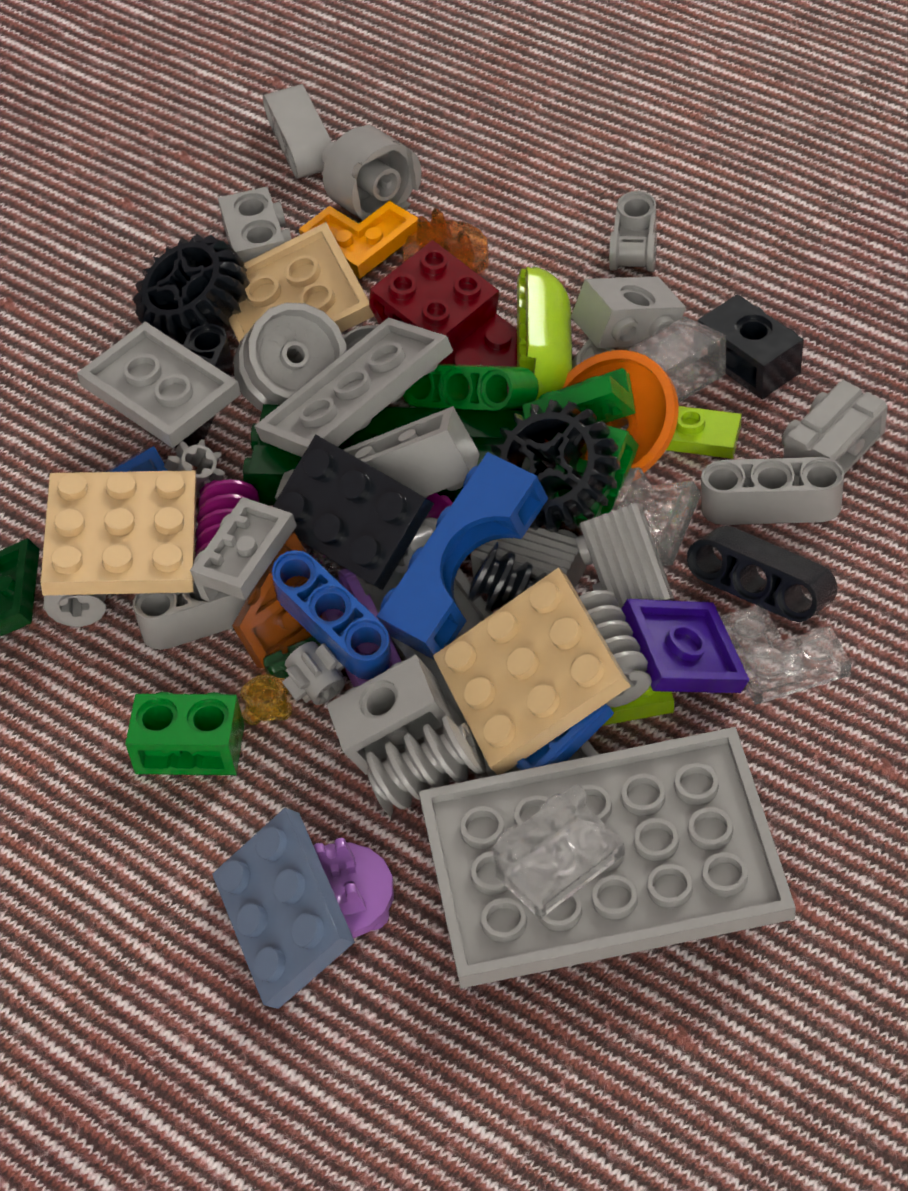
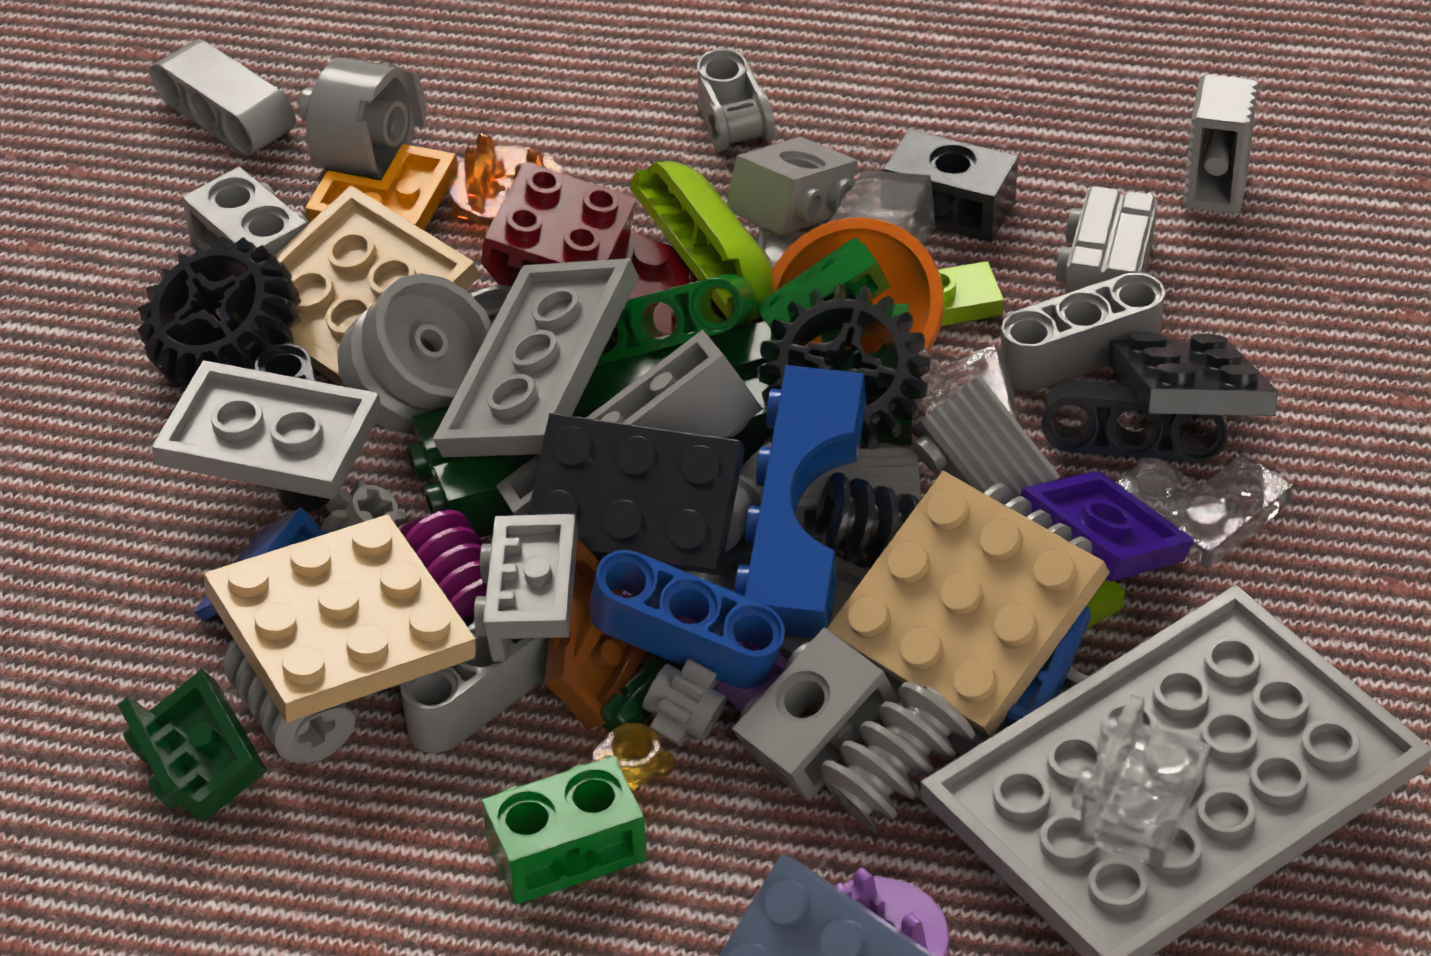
camera: 30 degrees left, 5 degrees down
none -> black plate [1109,332,1278,416]

